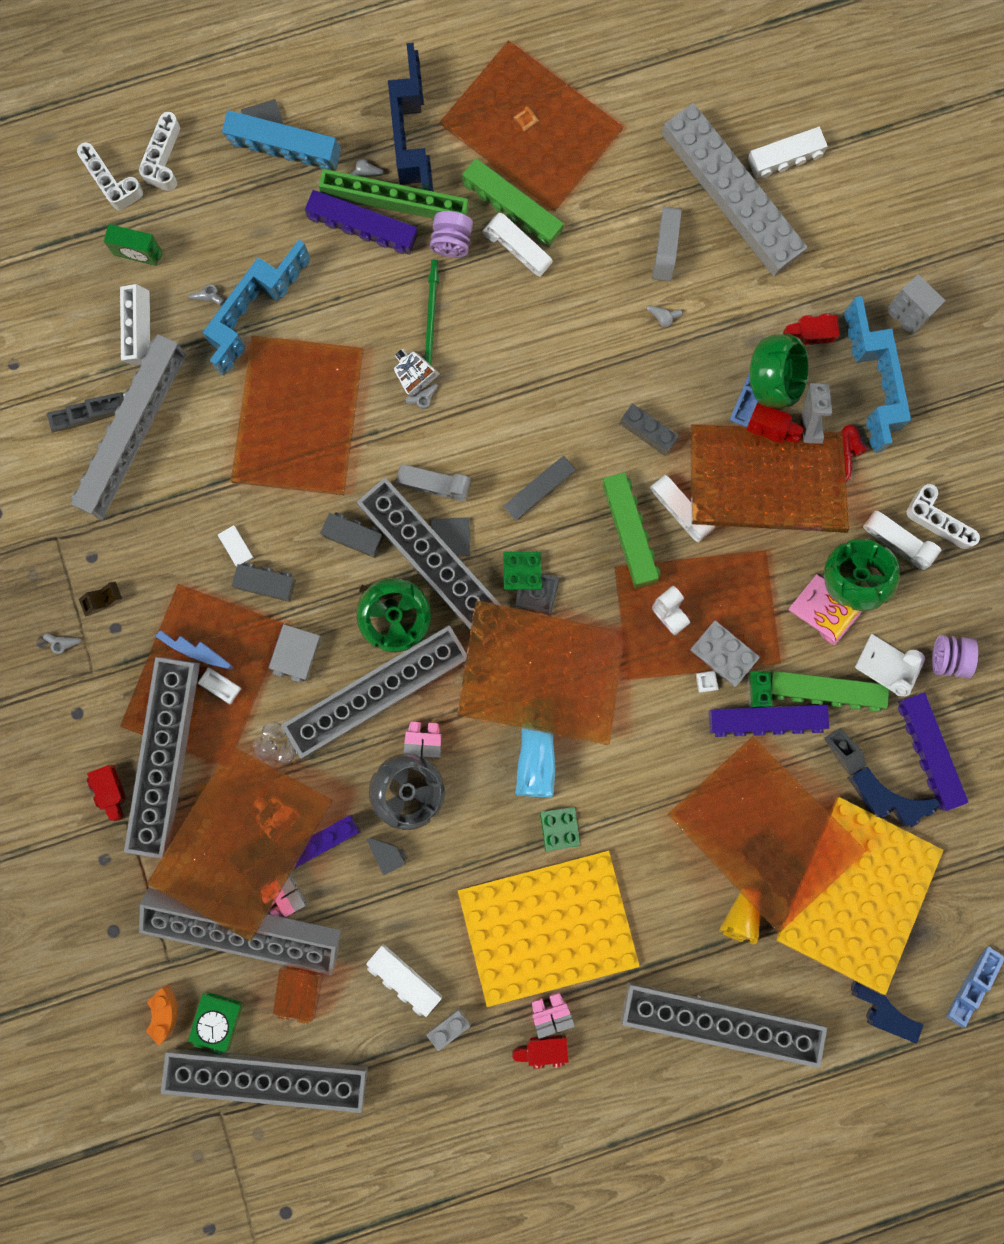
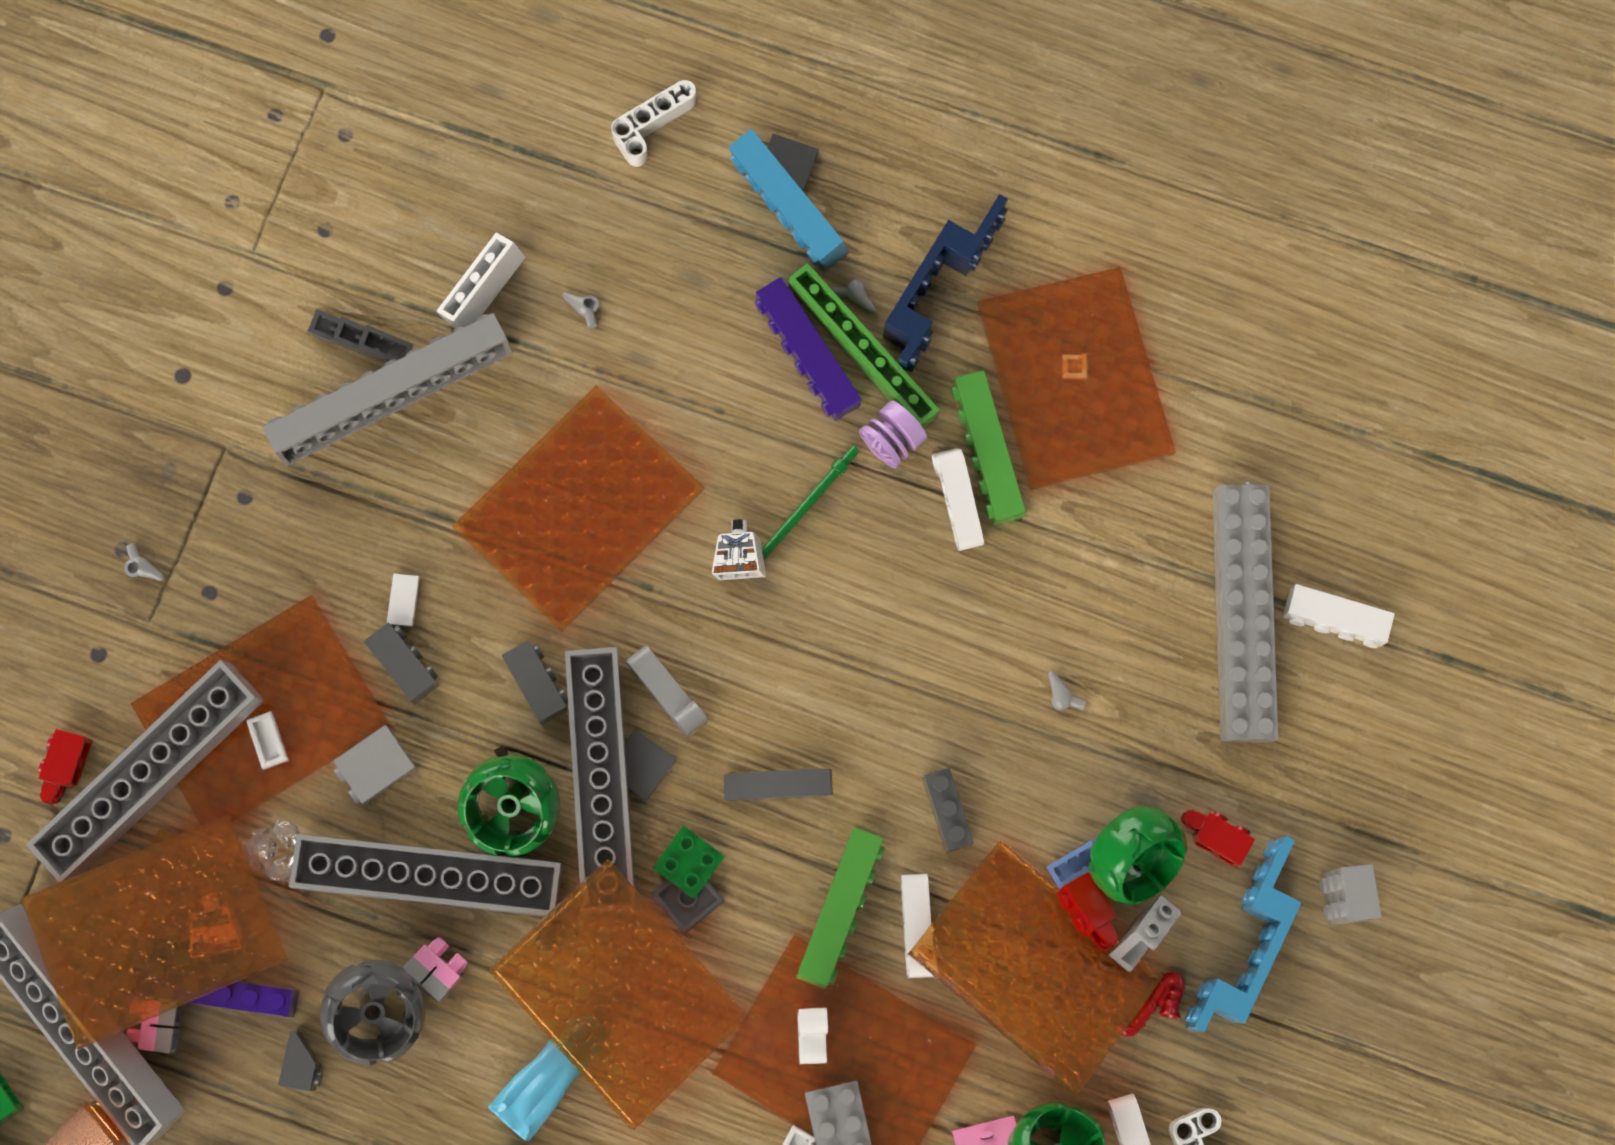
camera: 30 degrees right, 5 degrees down
white beam [77,143,143,210] -> none
dark brown slope [79,581,122,617] -> none
green brick [104,224,162,266] -> none
medium blue slope [155,630,234,670] -> none
dark azure bracket [202,239,310,376] -> none
light grey animal [406,384,438,409] -> none
light grey beam [652,206,682,282] -> none

